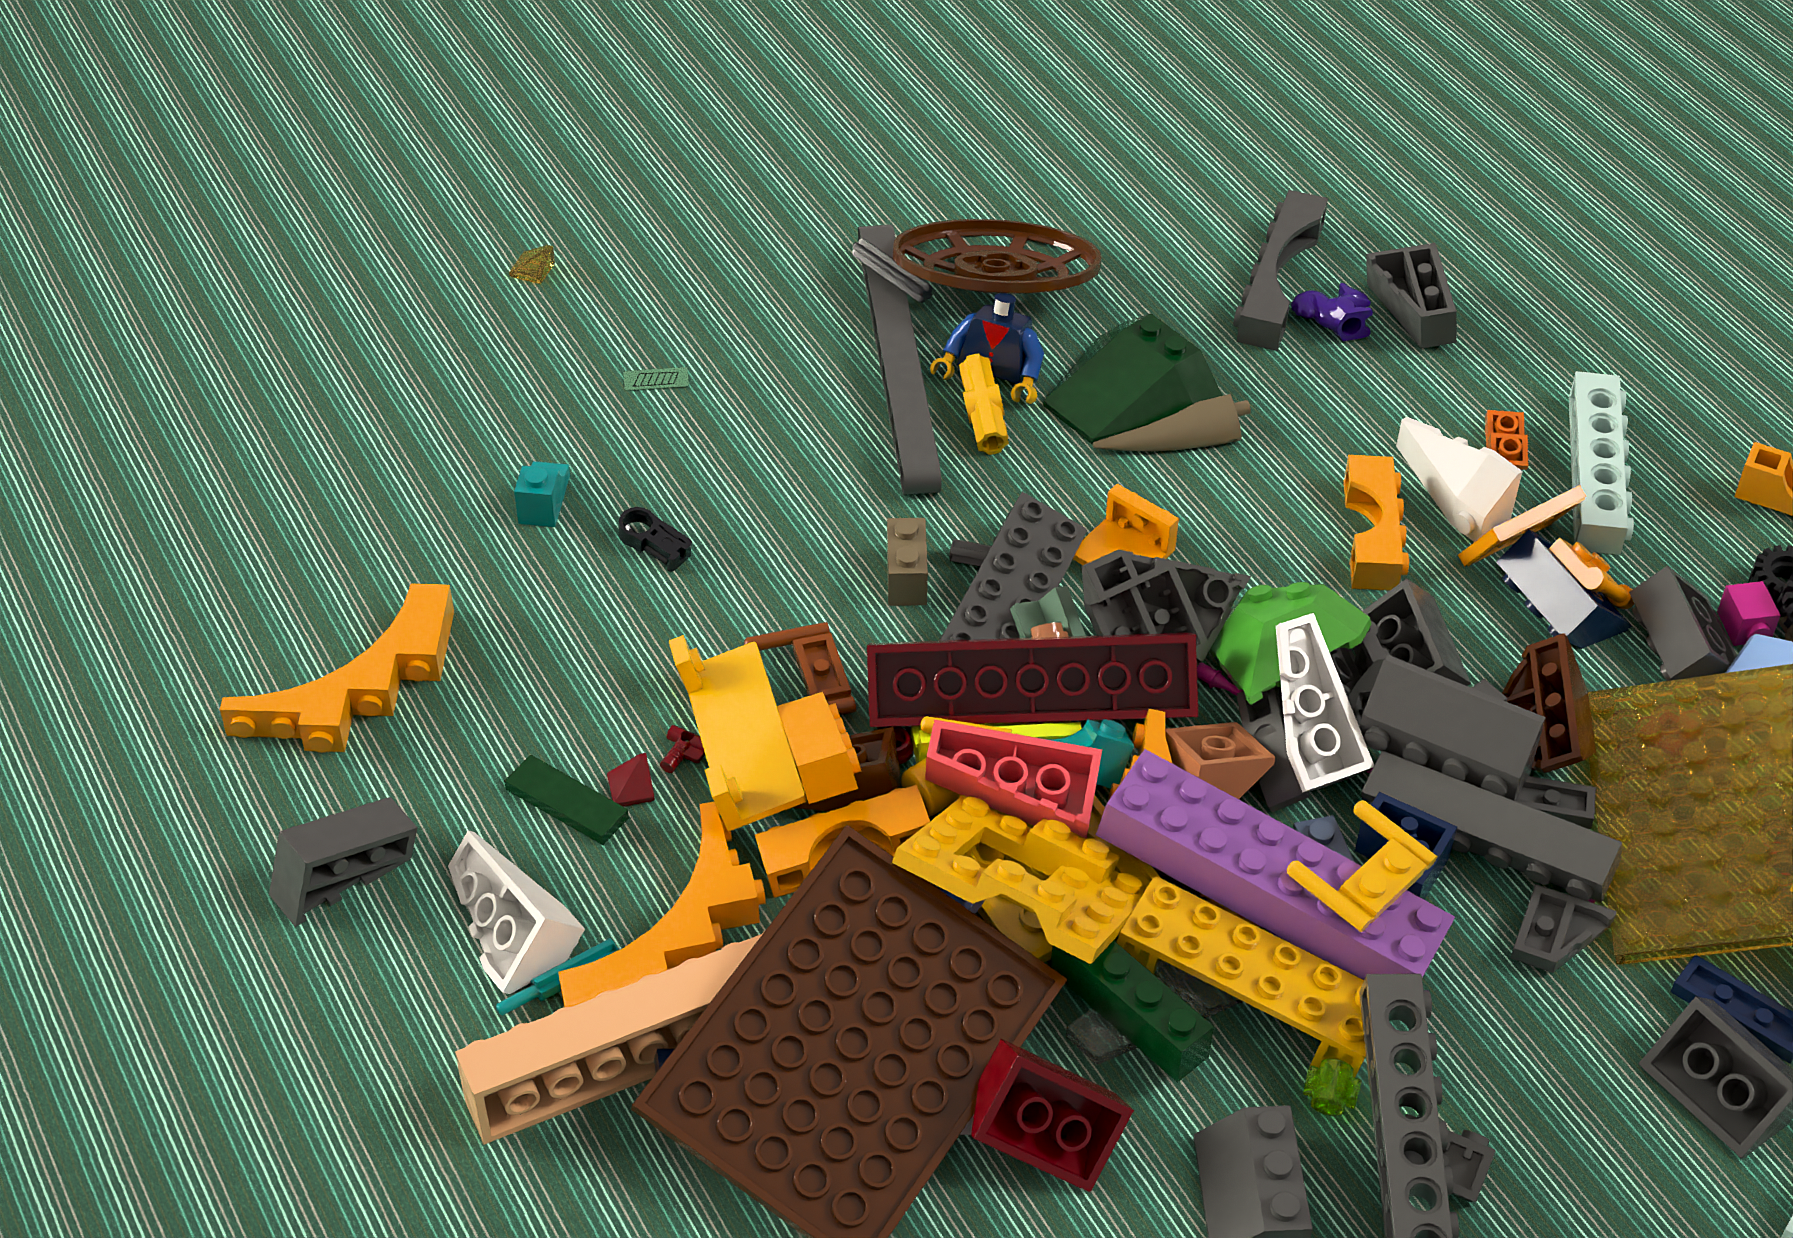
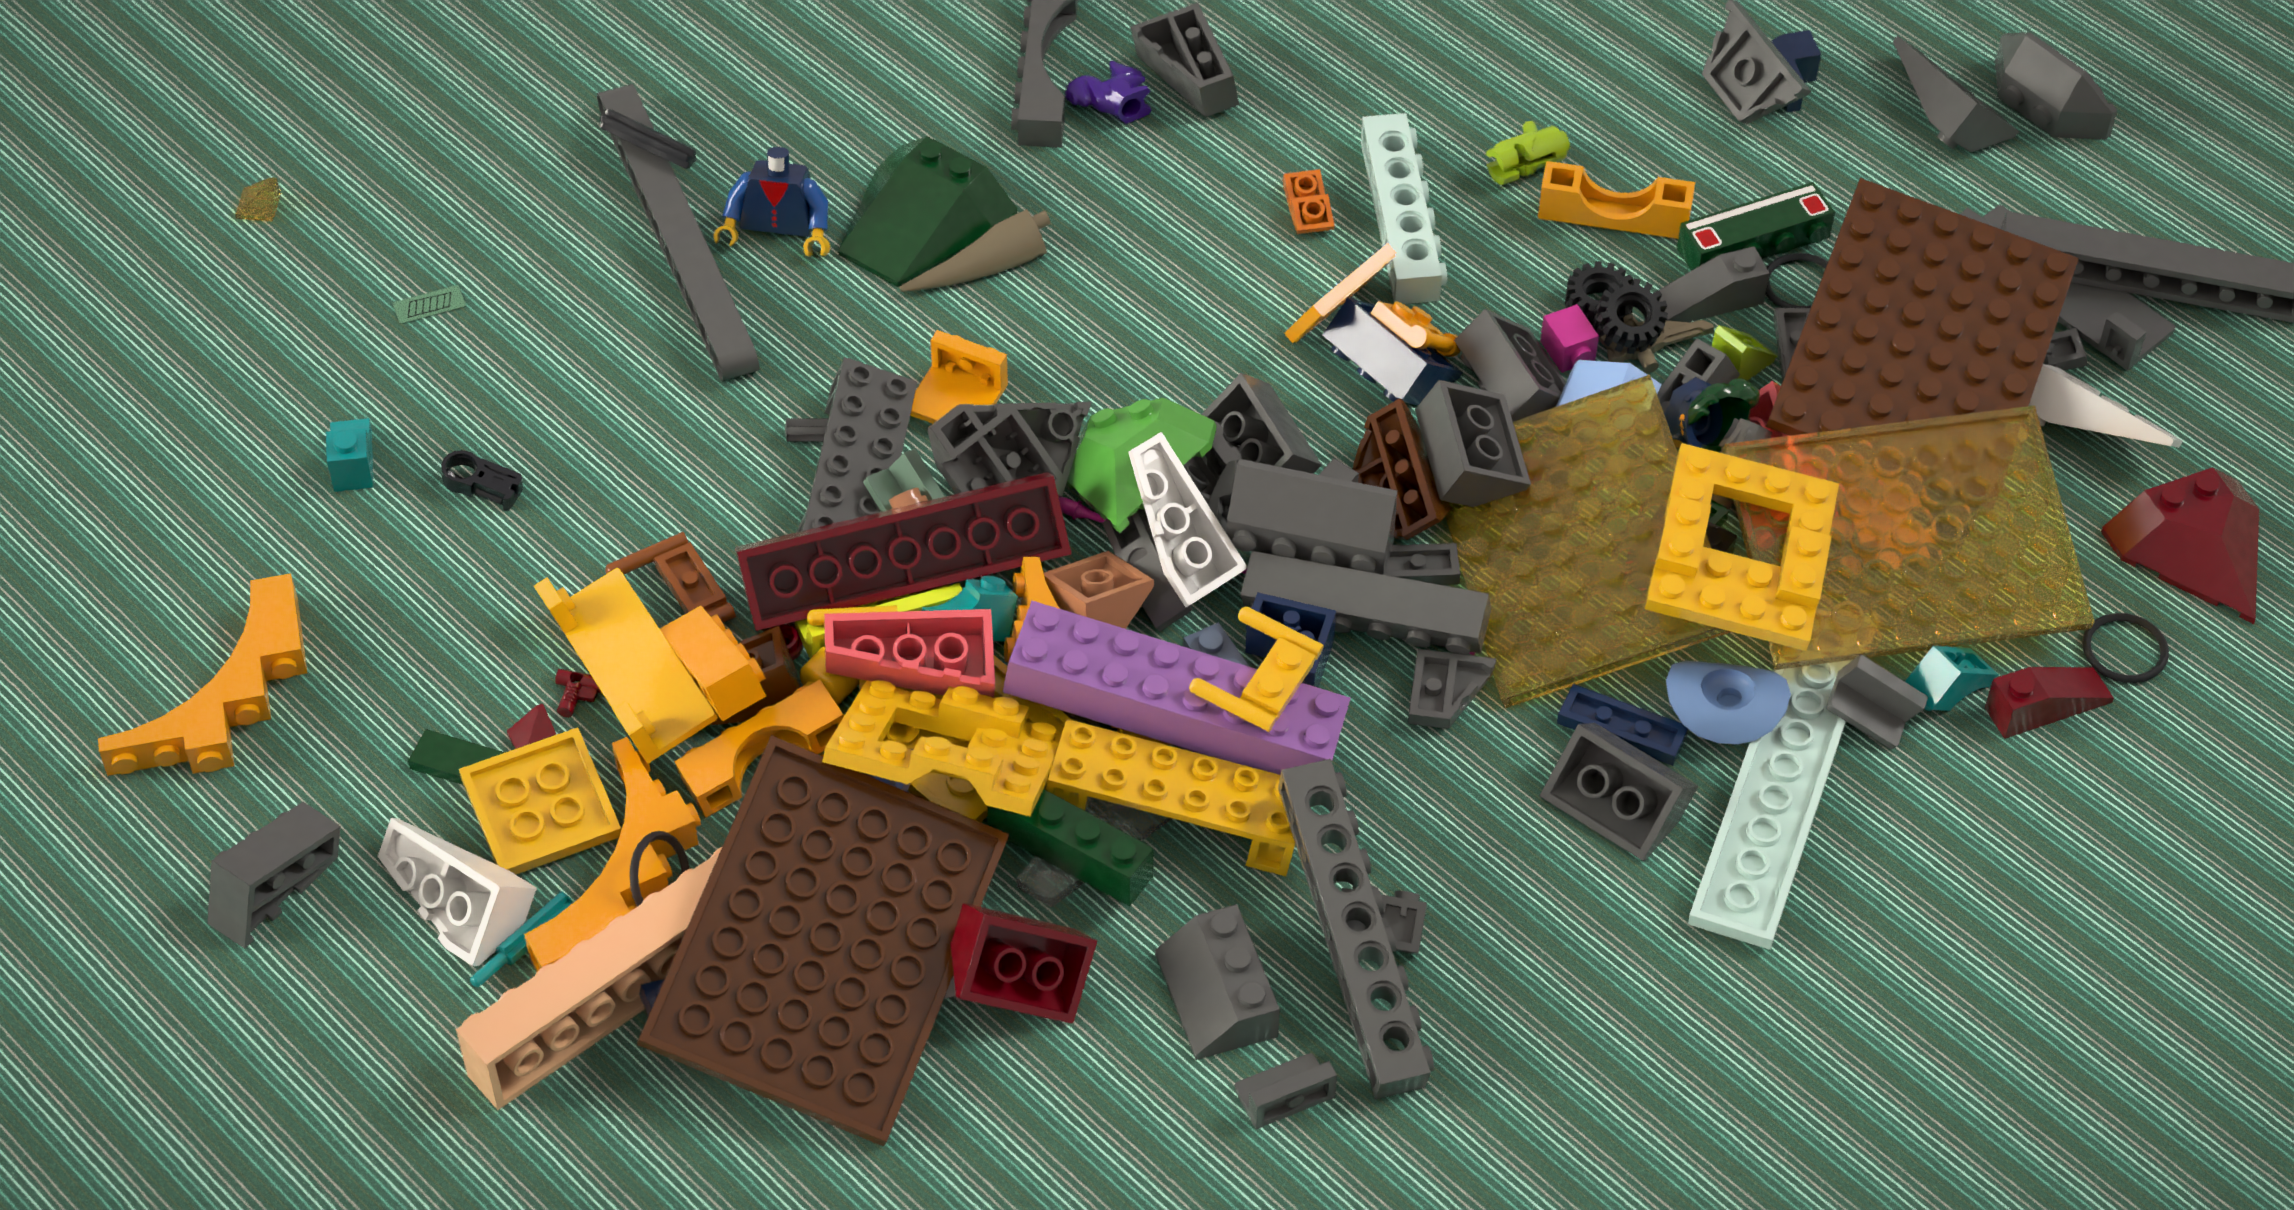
camera: 15 degrees left, 5 degrees up
dark tan brick [887,518,928,606] -> none
reddish brown dish [893,219,1102,294] -> none
yellow piece [959,353,1009,455] -> none
clear neon green gear [1303,1058,1362,1116] -> none
light orange arch [1344,455,1409,590] -> none
white wedge [1396,417,1523,542] -> none
none -> yellow plate [459,727,622,875]
none -> black tyre [629,831,690,907]
none -> dark grey slope [1415,380,1531,507]
none -> lime piece [1485,121,1570,185]

